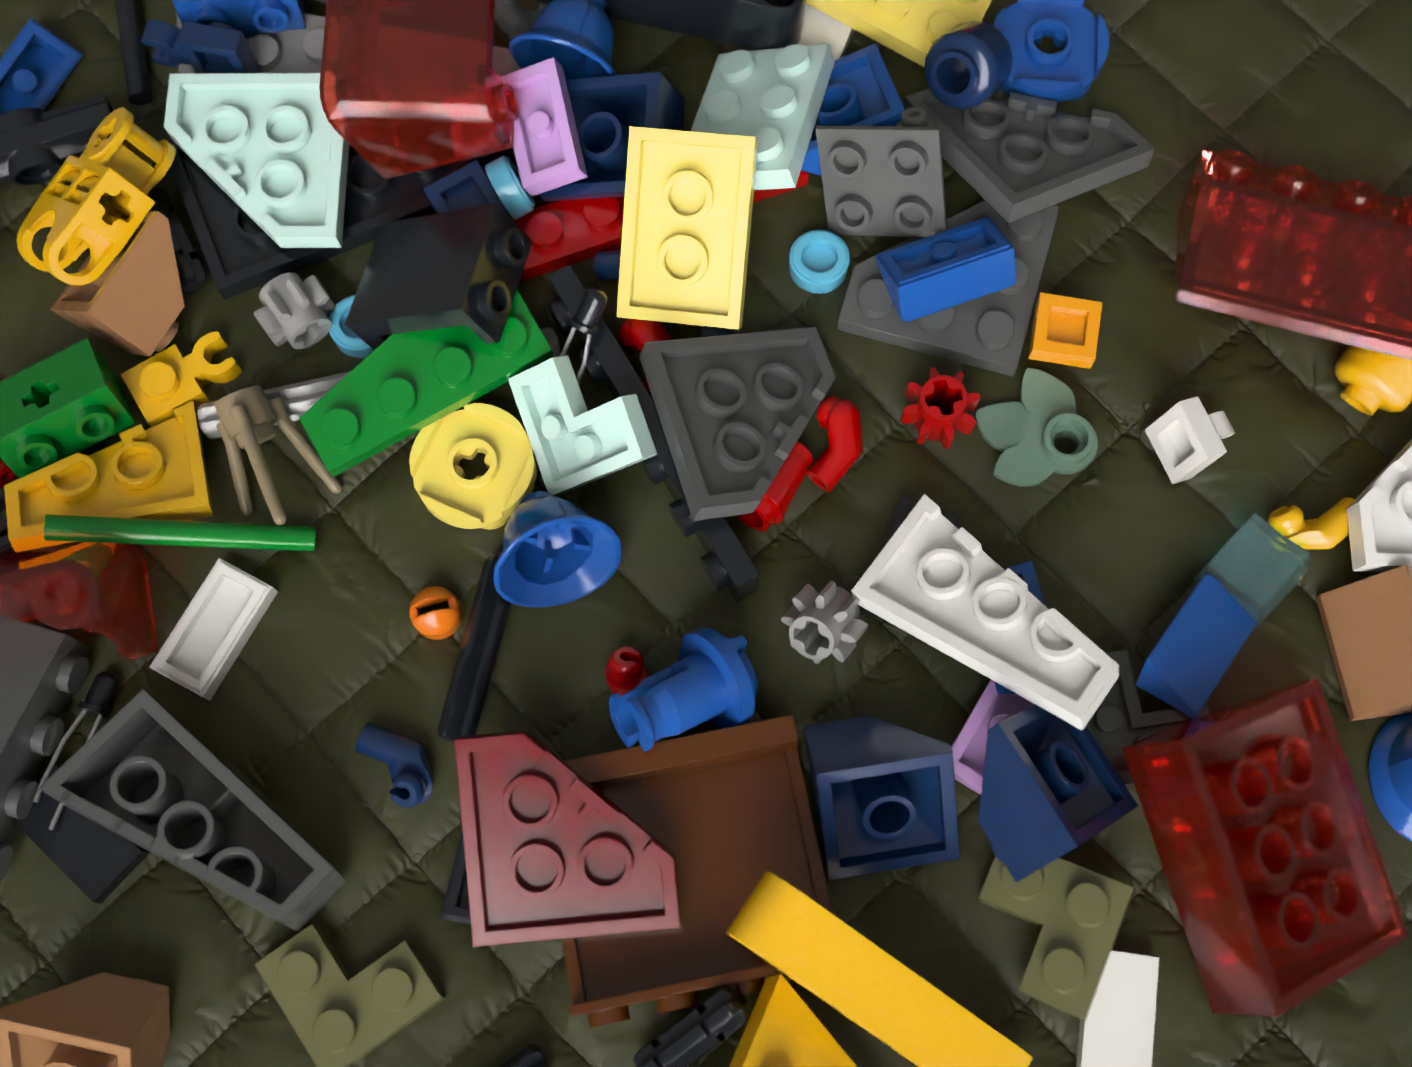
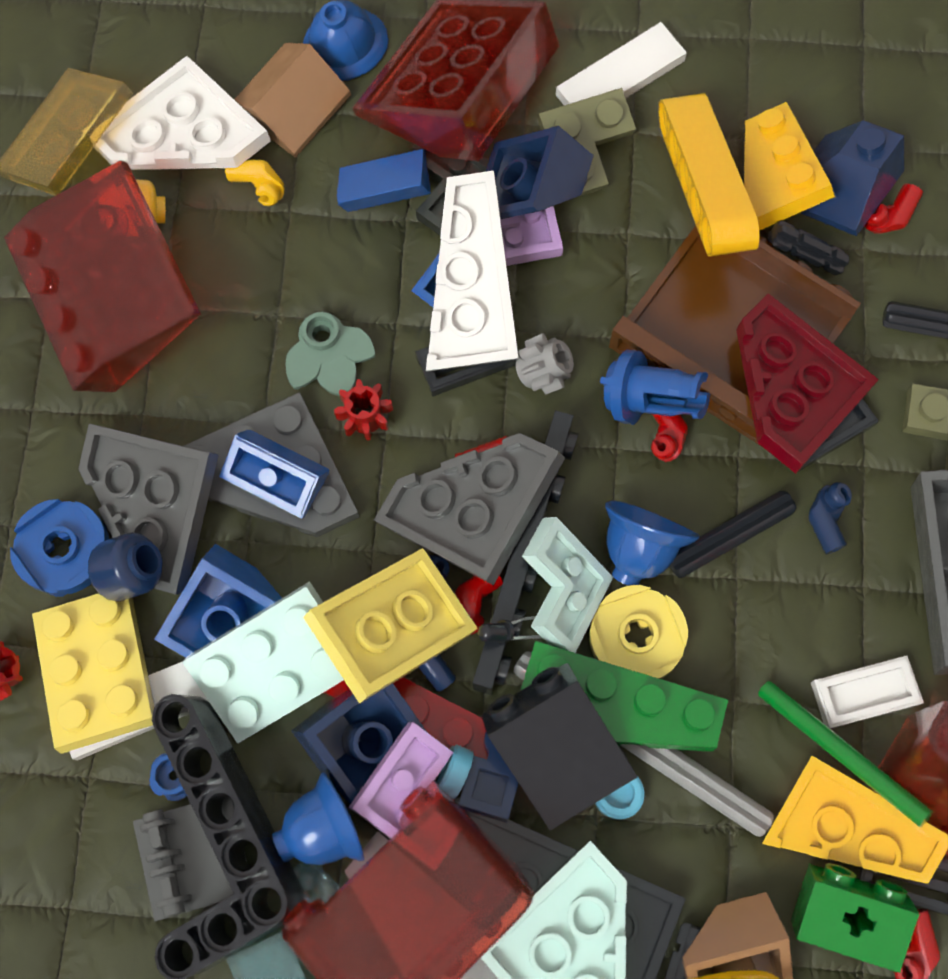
camera: 135 degrees left, 0 degrees up
yellow plate [121,332,242,427] -> none
dark tan plant [214,385,342,525] -> none
light grey gear [254,273,336,349] -> none
orange hinge [409,586,463,640] -> none
medium azure tile [789,230,850,294] -> none
dark blue slope [804,716,960,880] -> none
red arm [807,396,863,492] -> none
dark grey hinge [815,107,947,238] -> none
light orange tile [1028,292,1103,369] -> none
white tile [1145,396,1235,484] -> none
clear light blue piece [1193,513,1310,628] -> none

